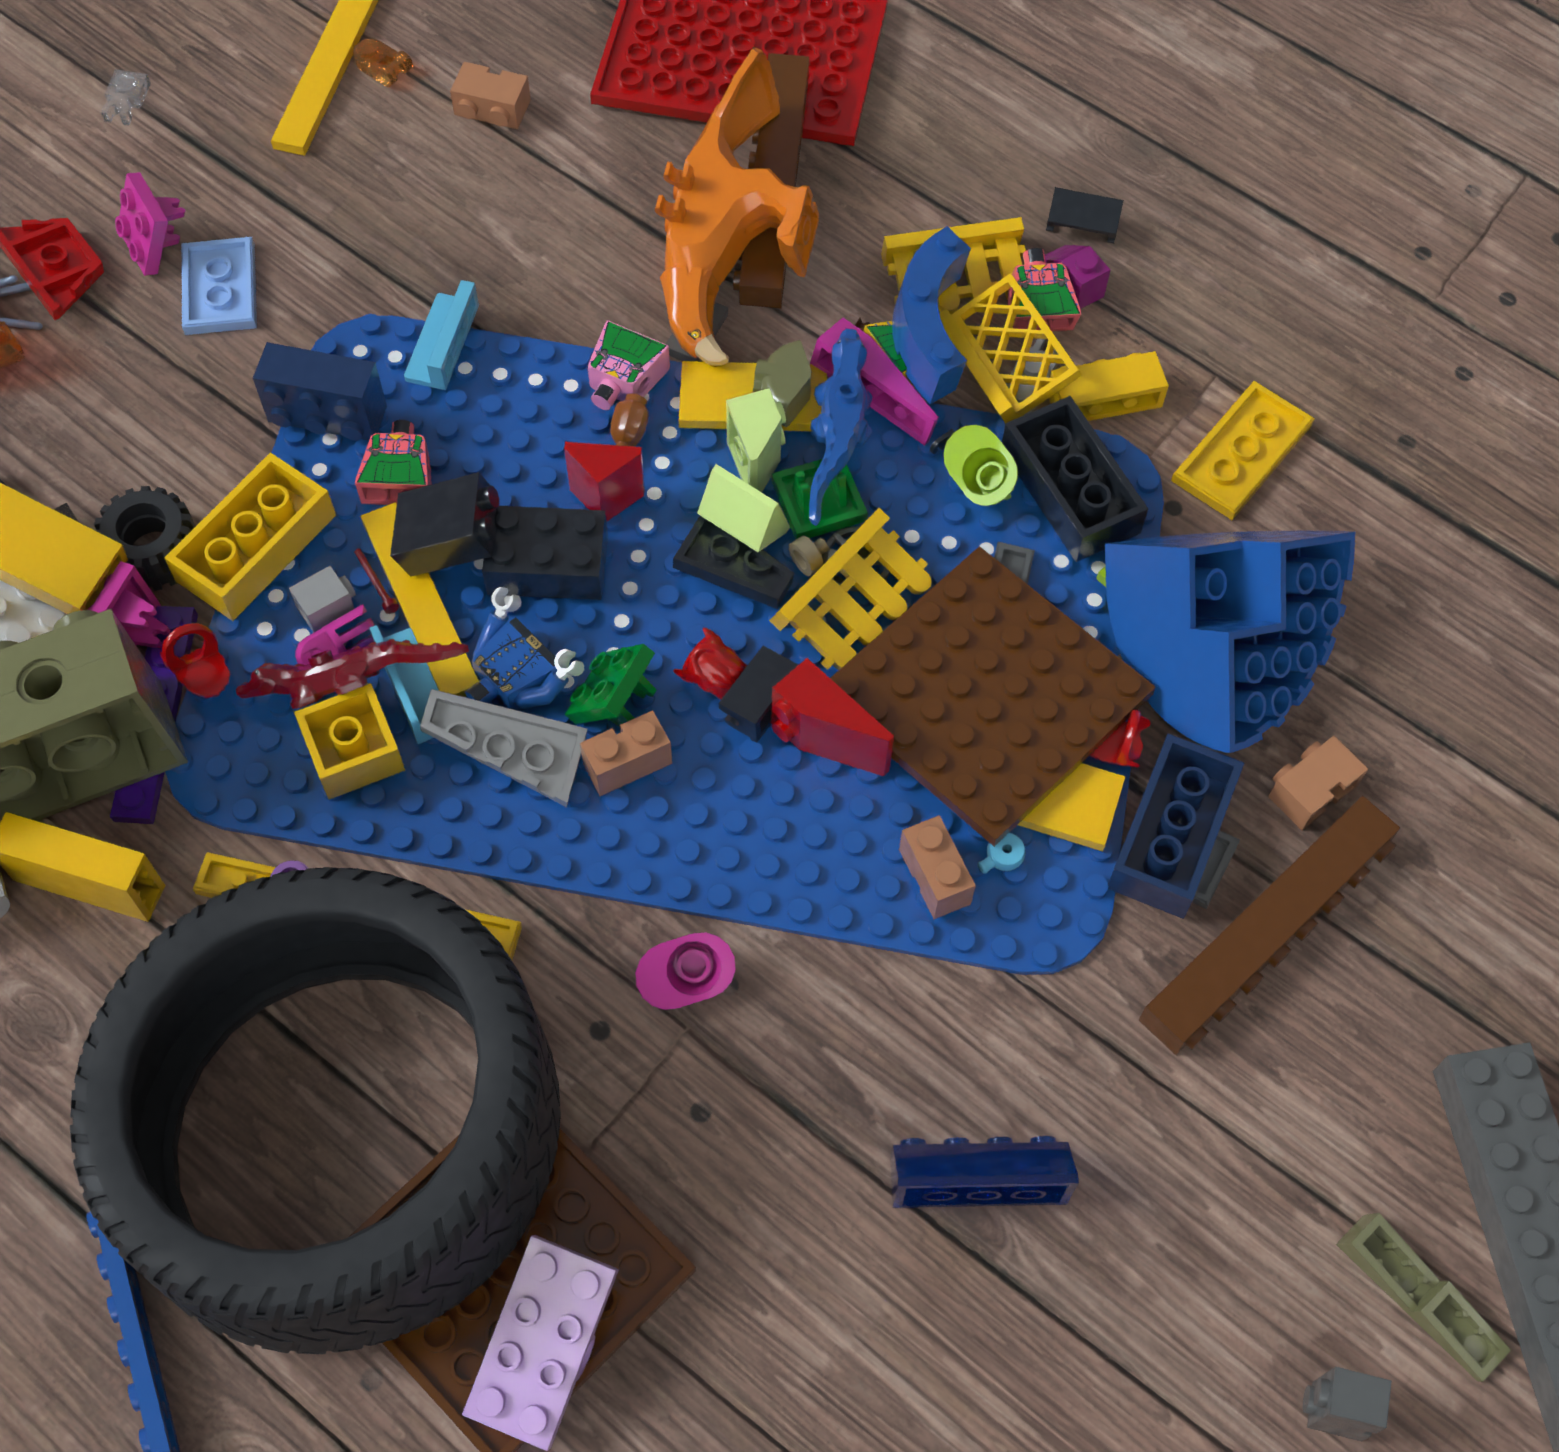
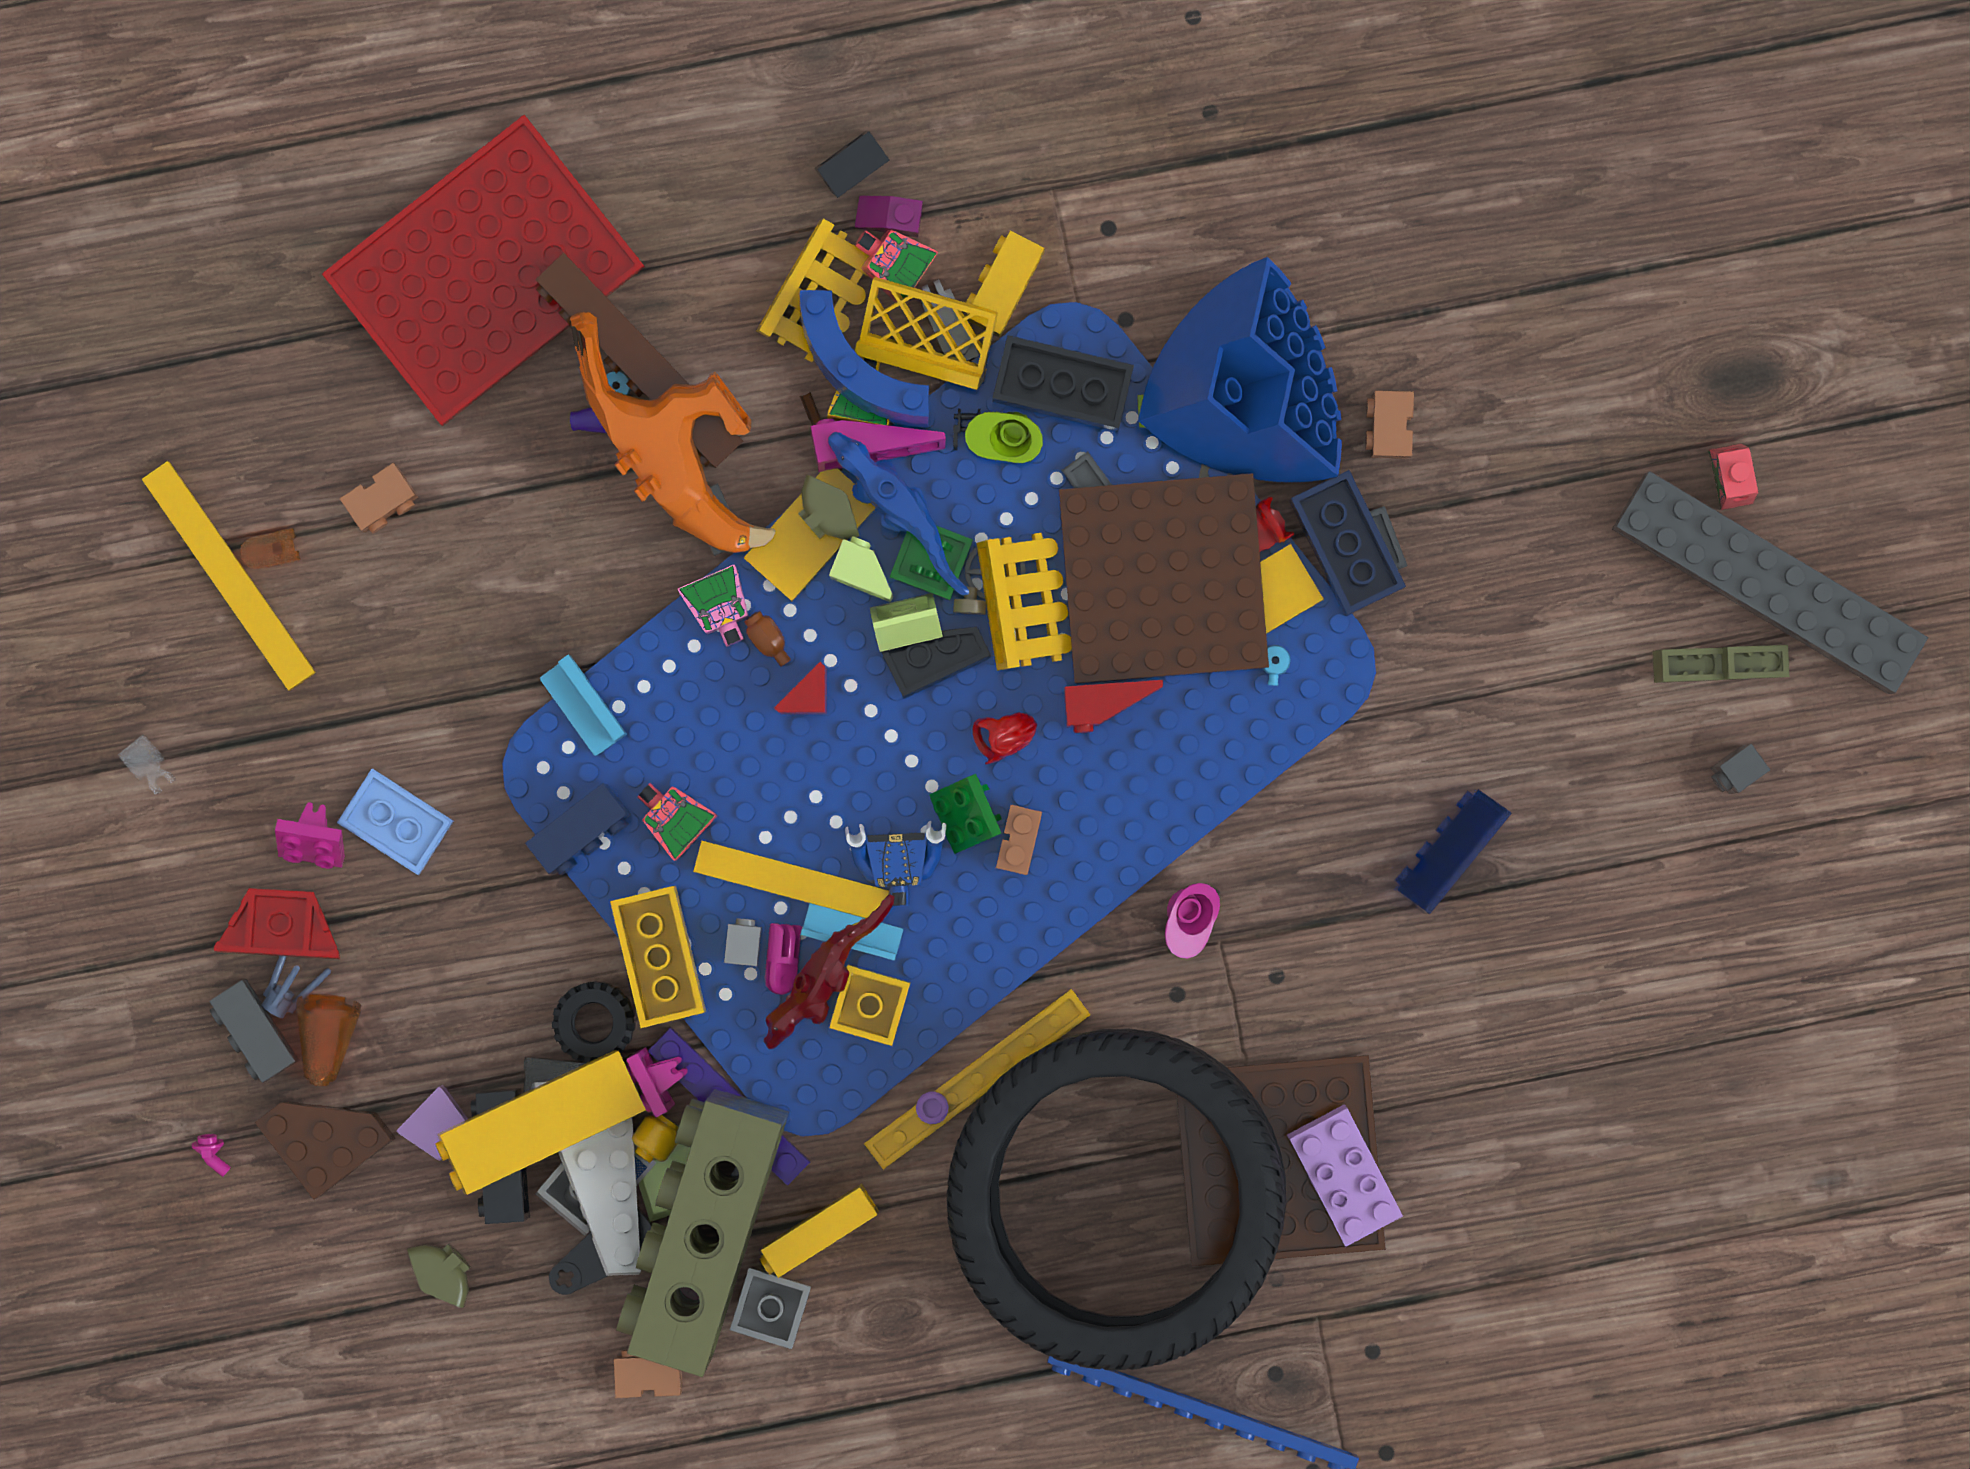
camera: 45 degrees left, 25 degrees up
red piece [160,623,230,698] -> none
dark red piece [354,548,399,614] -> none
black brick [390,472,500,577] -> none
light grey wing [420,689,588,807] -> none
black brick [482,506,608,600] -> none
black hinge [719,645,798,743] -> none
nougat brick [899,815,976,919] -> none
reddish brown brick [1139,796,1400,1055] -> none
yellow tile [1171,381,1315,520] -> none

